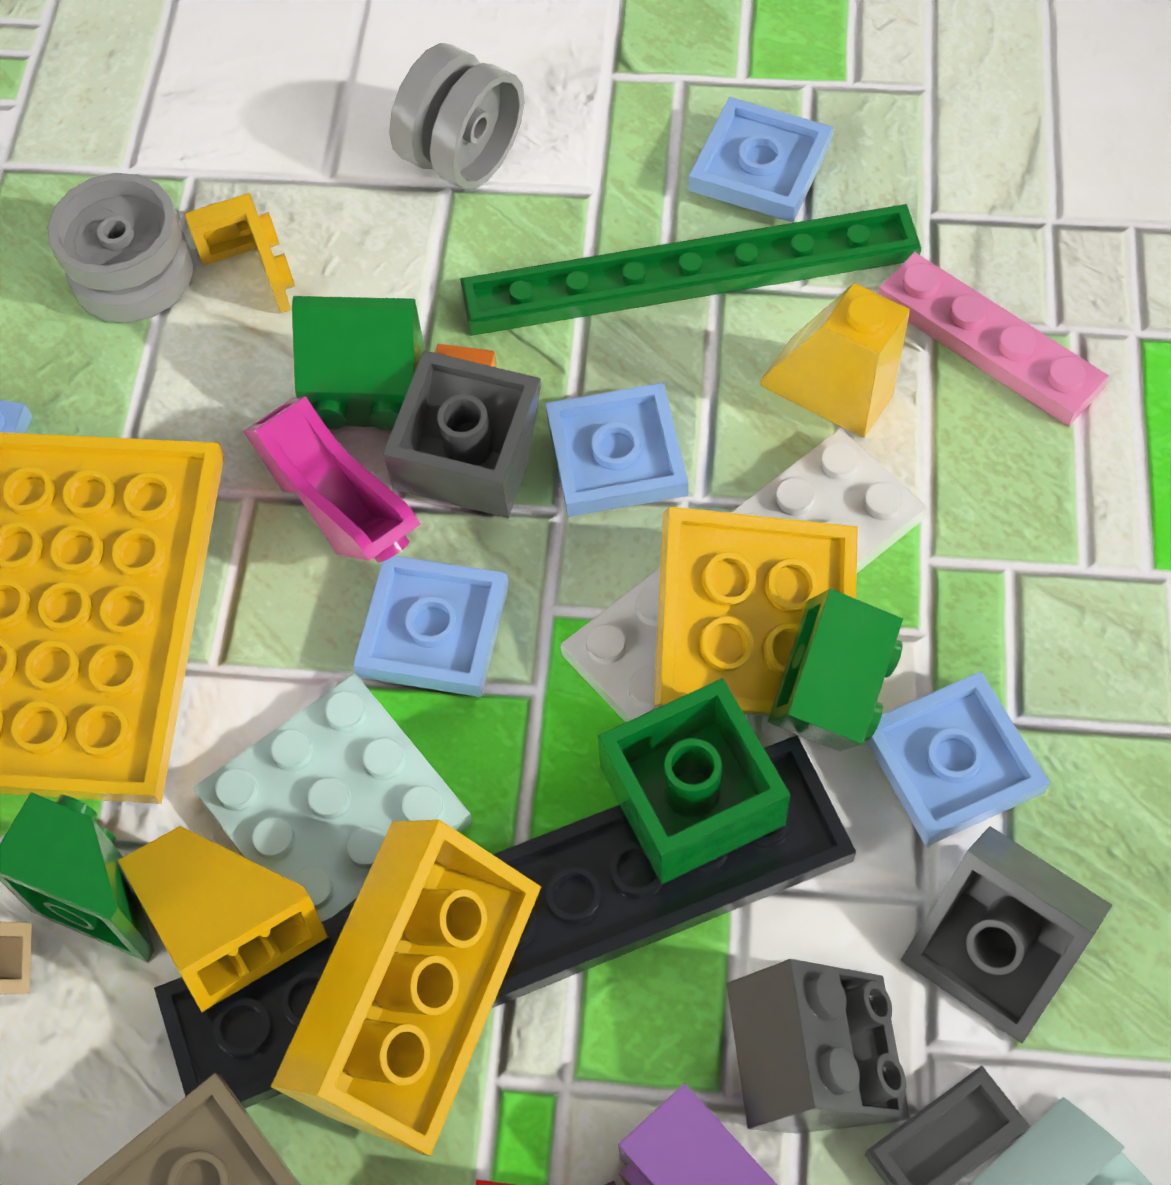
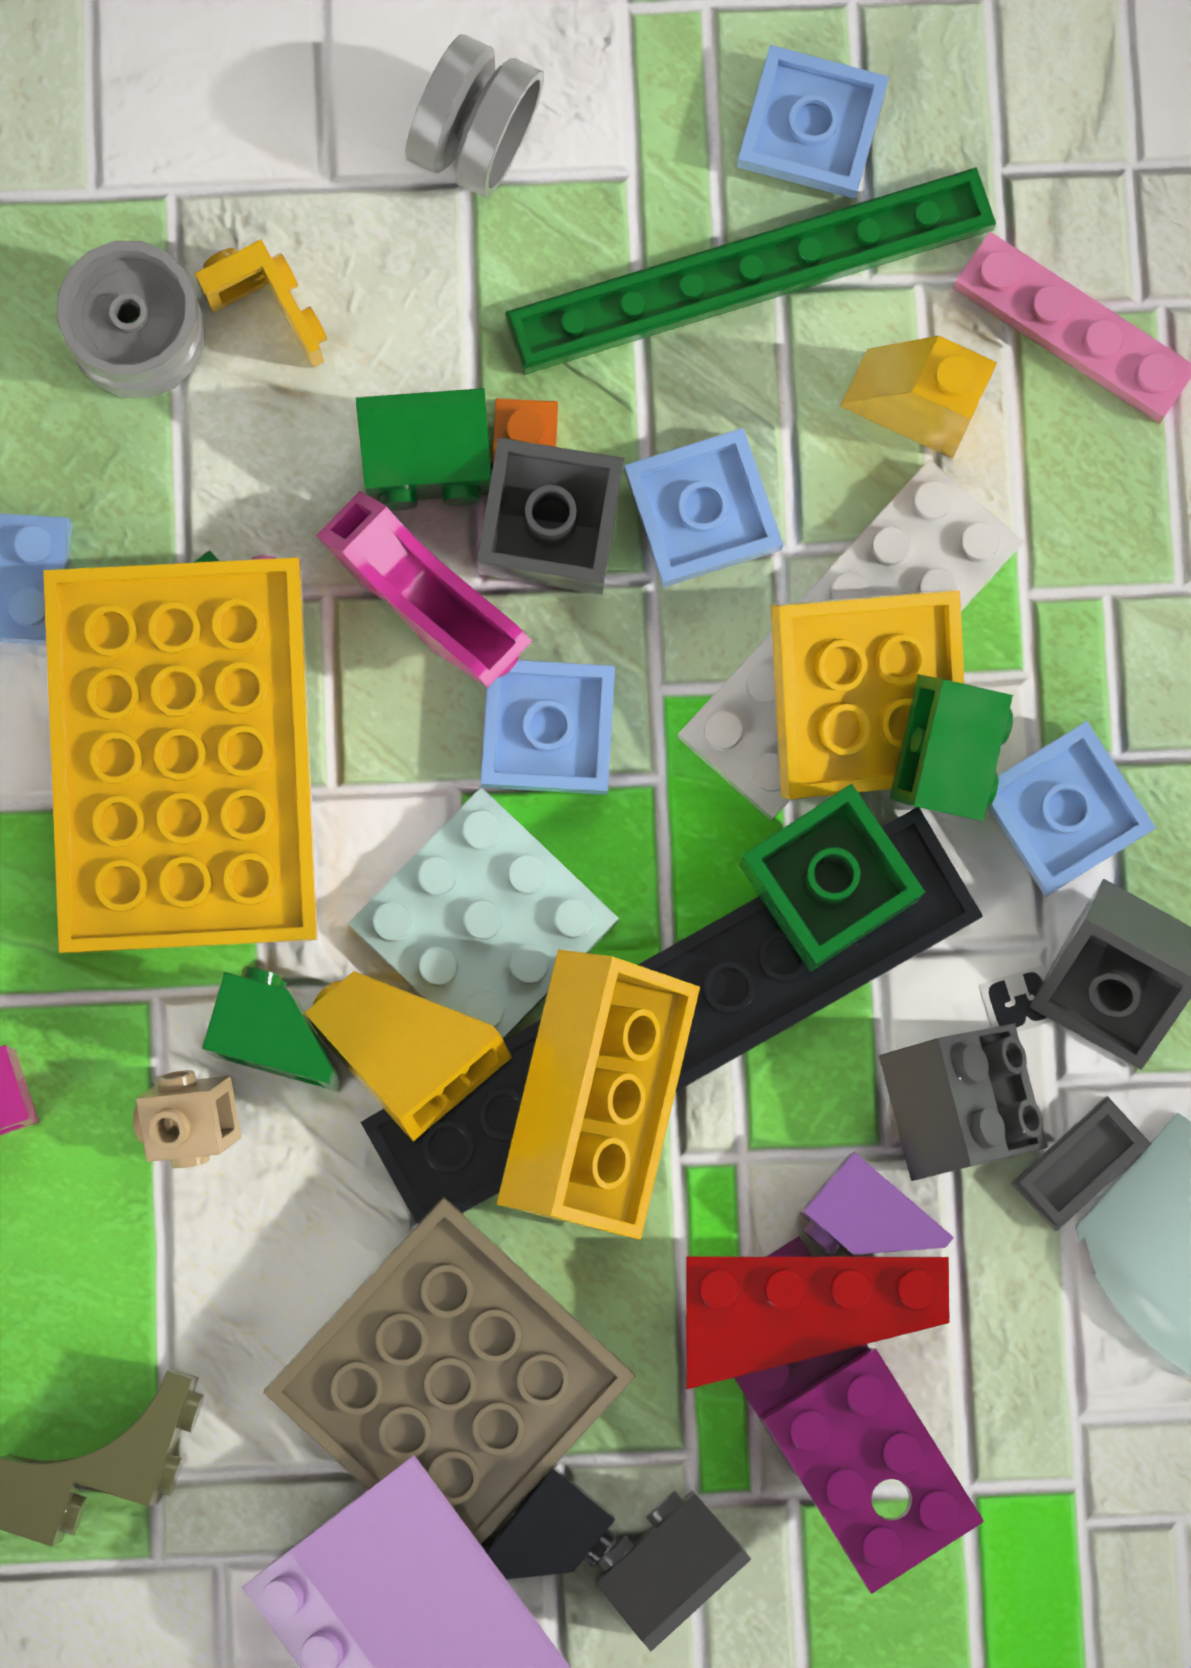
camera: 15 degrees left, 20 degrees up
none -> sticker [978,964,1053,1032]

